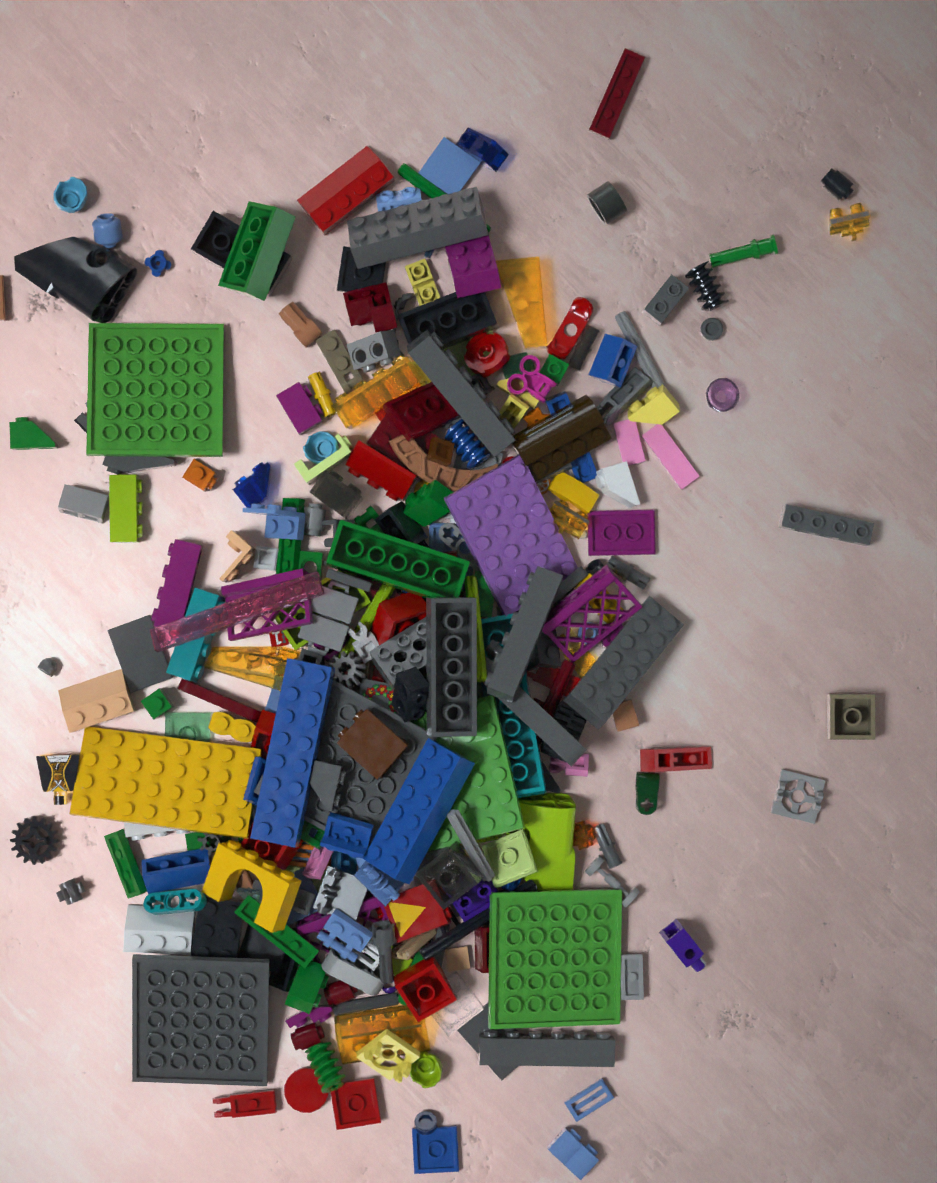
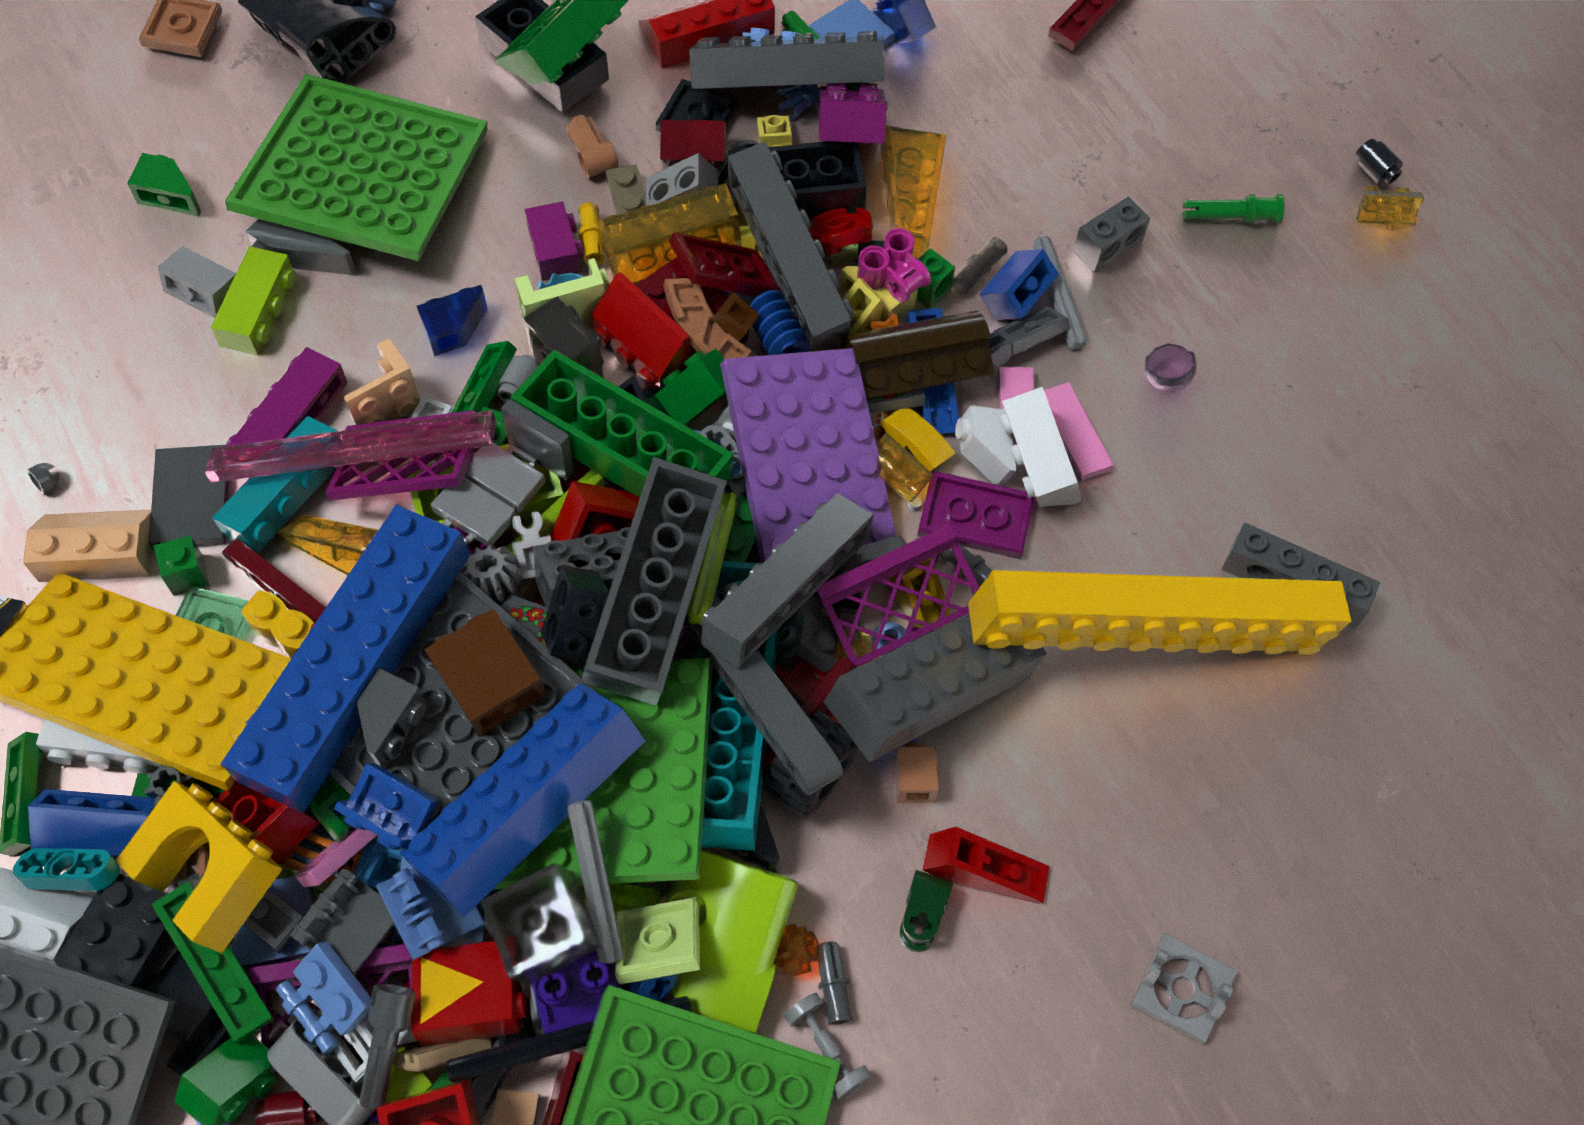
camera: 10 degrees right, 25 degrees down
blue plate [145,250,171,277] -> none
orange bracket [182,459,218,492] -> none
medium blue bracket [243,504,306,540] -> none
red piece [546,297,593,359] -> none
bright pink plate [549,754,589,777] -> none
pearl dark grey piece [587,181,627,225] -> none
light yellow slope [628,384,680,425] -> none
black piece [685,261,729,311] -> none
dark grey tile [700,318,723,341] -> none
dark tan brick [827,694,875,740] -> none
none -> yellow brick [968,570,1352,655]
none -> white slope [1000,386,1083,507]

